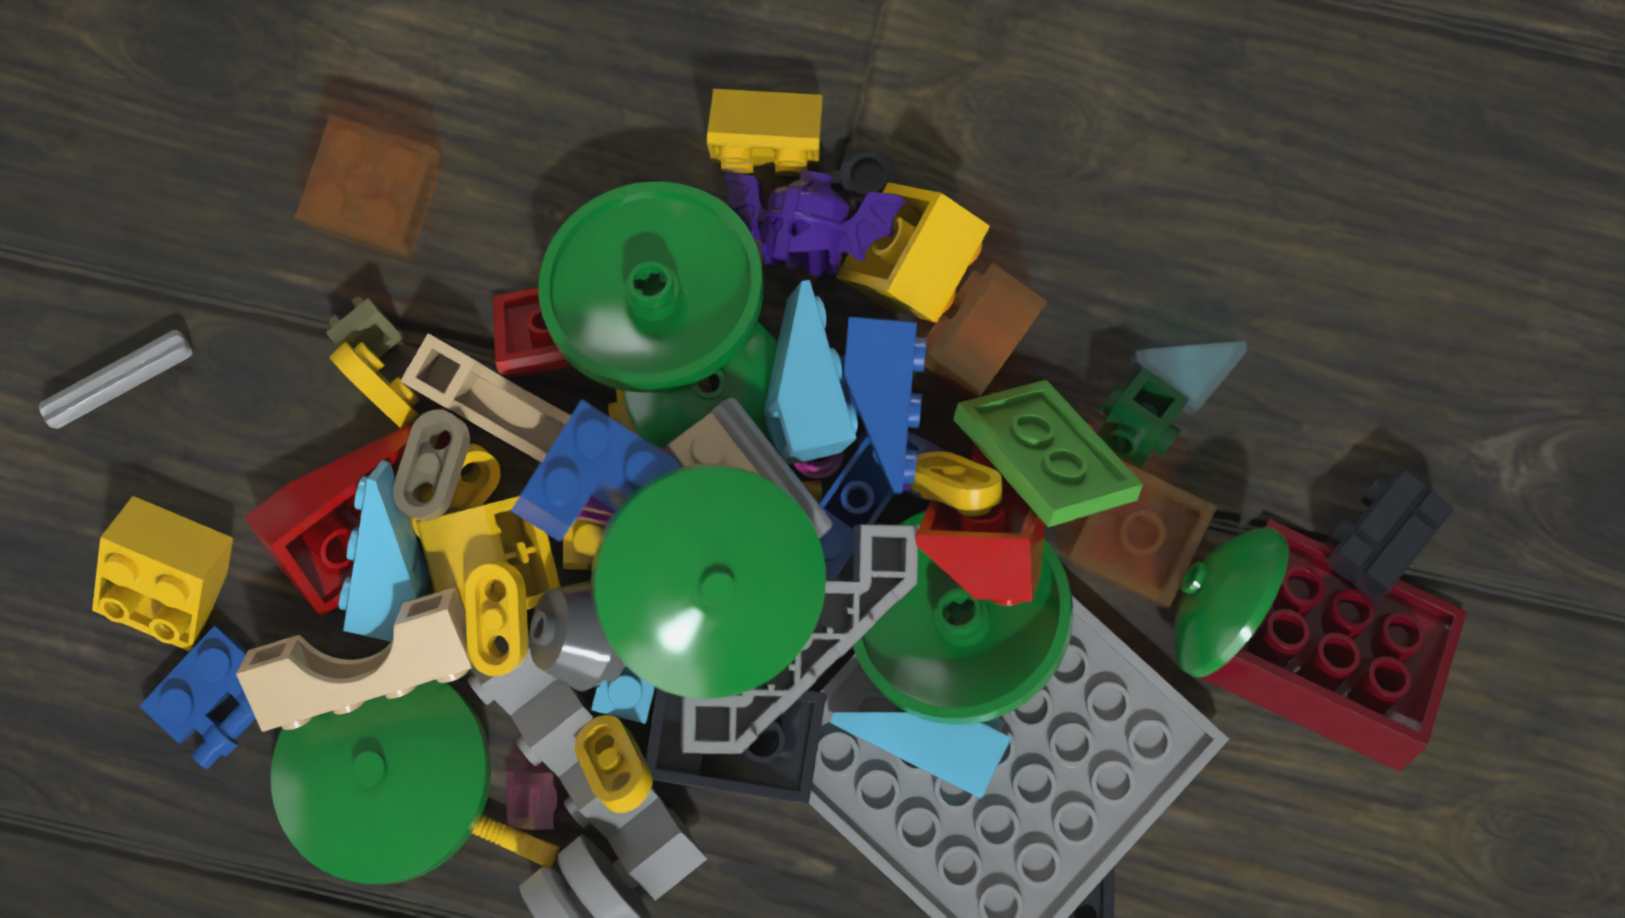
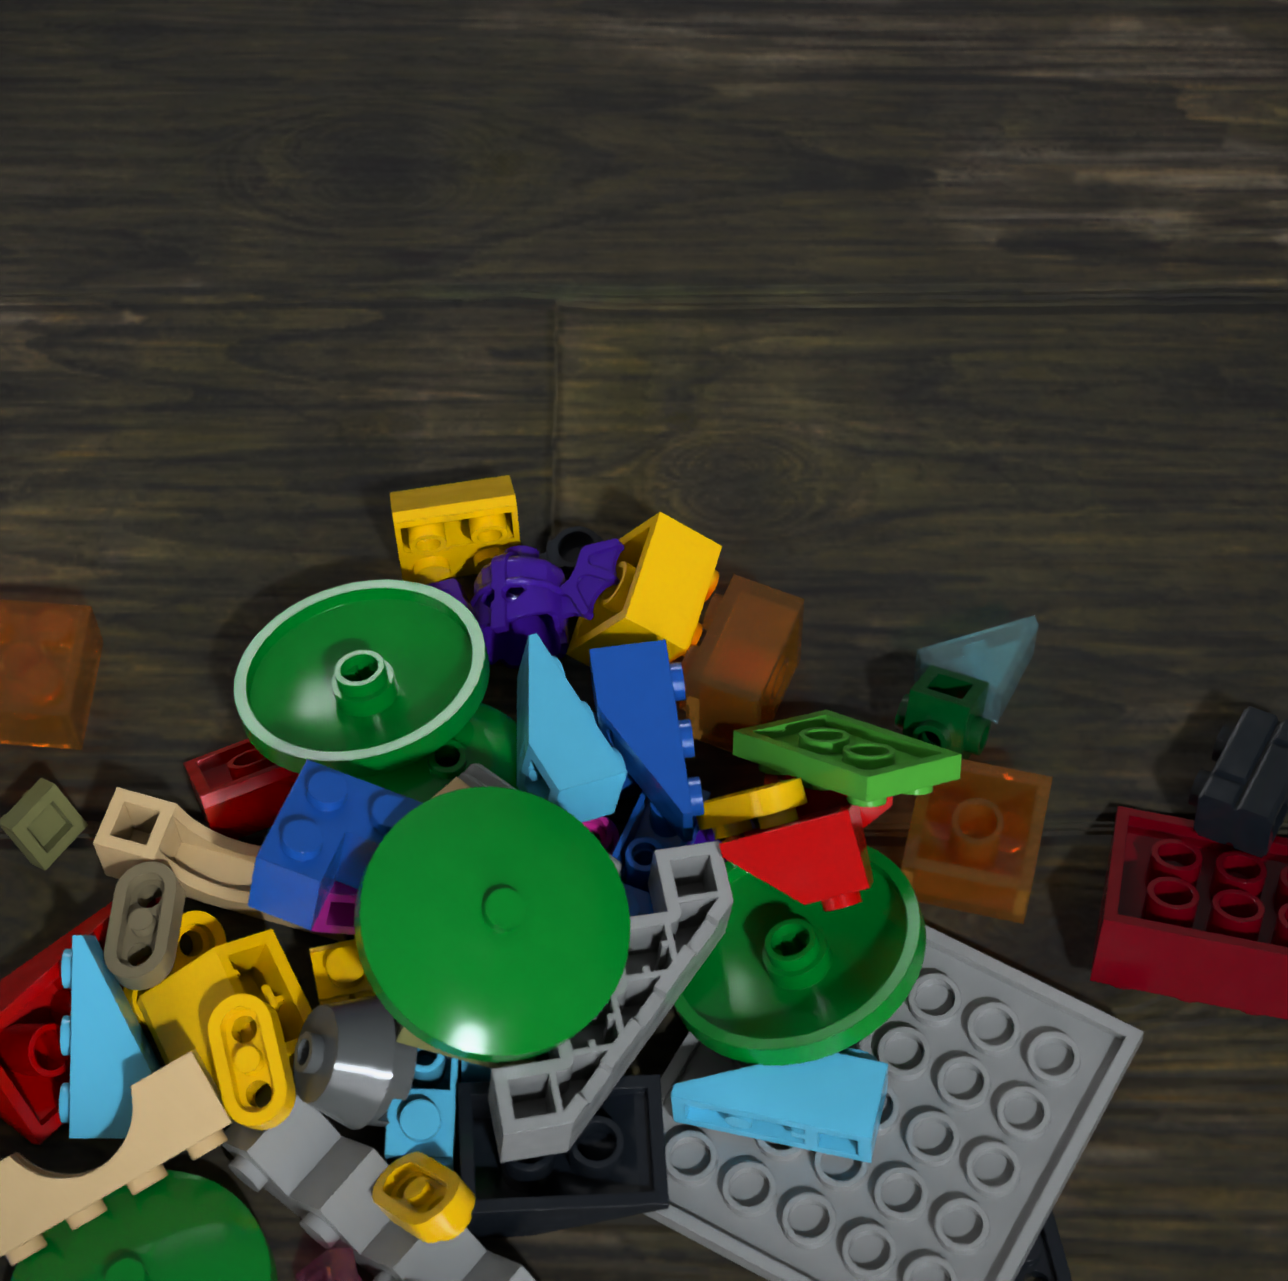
camera: 15 degrees left, 25 degrees down
yellow plate [329,341,420,428] -> none
green dish [1173,527,1289,678] -> none

